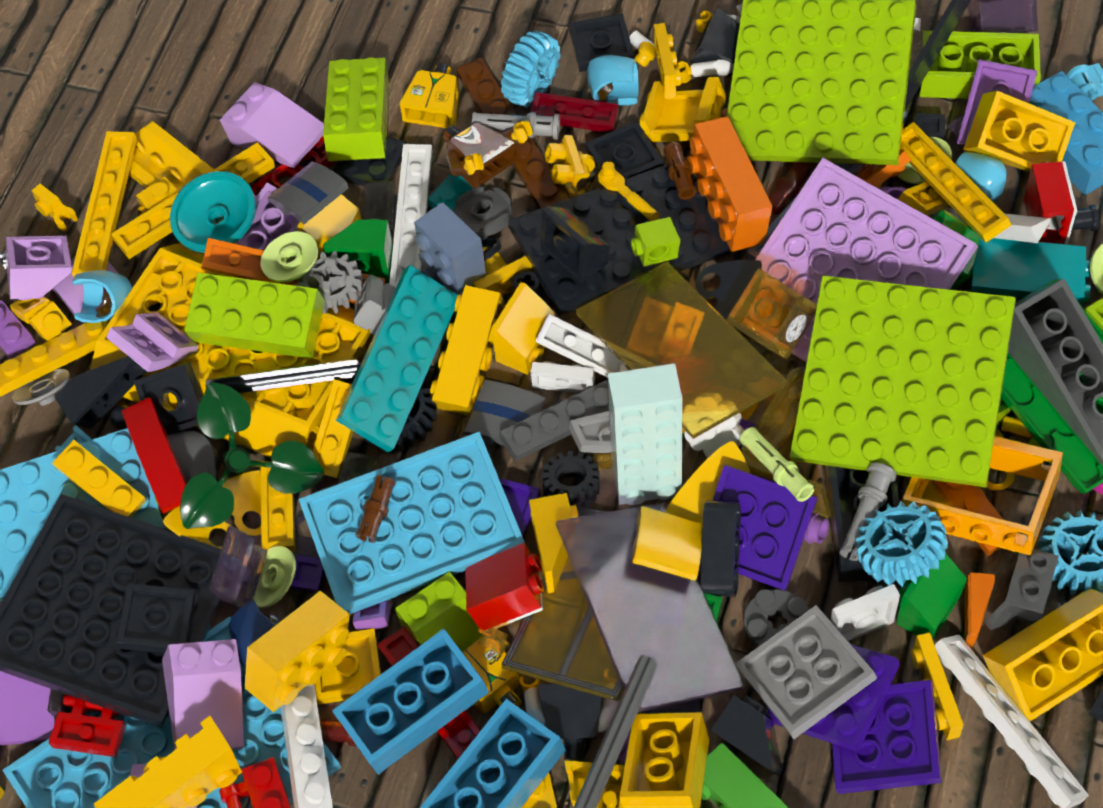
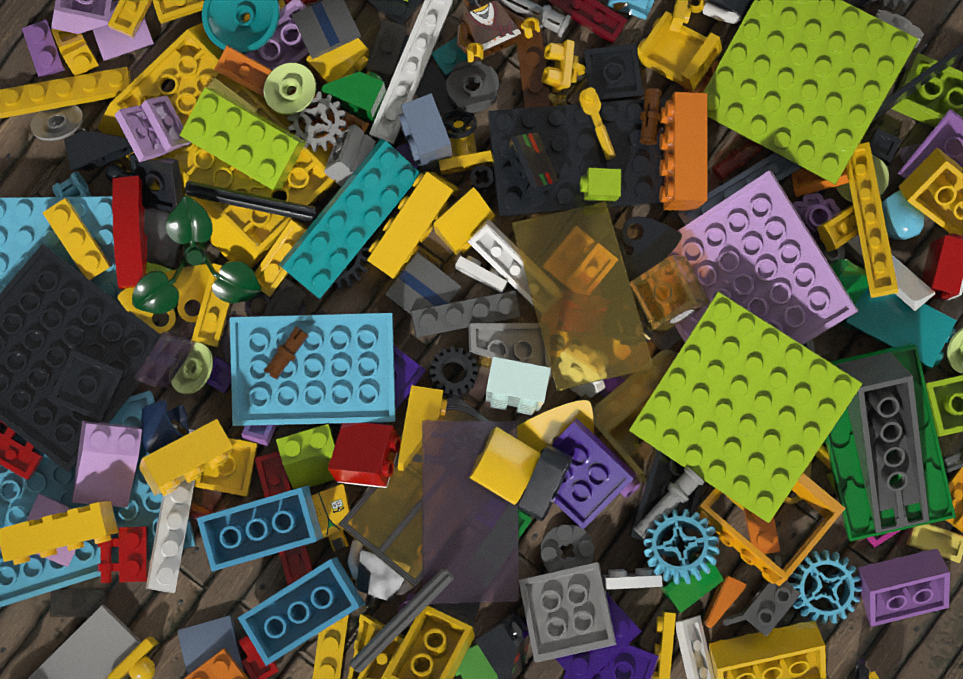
camera: 15 degrees right, 25 degrees up
medium azure piece [72,270,132,323] -> none
clear yellow plate [478,627,511,655] -> none
yellowish green pin [740,427,814,502] -> none

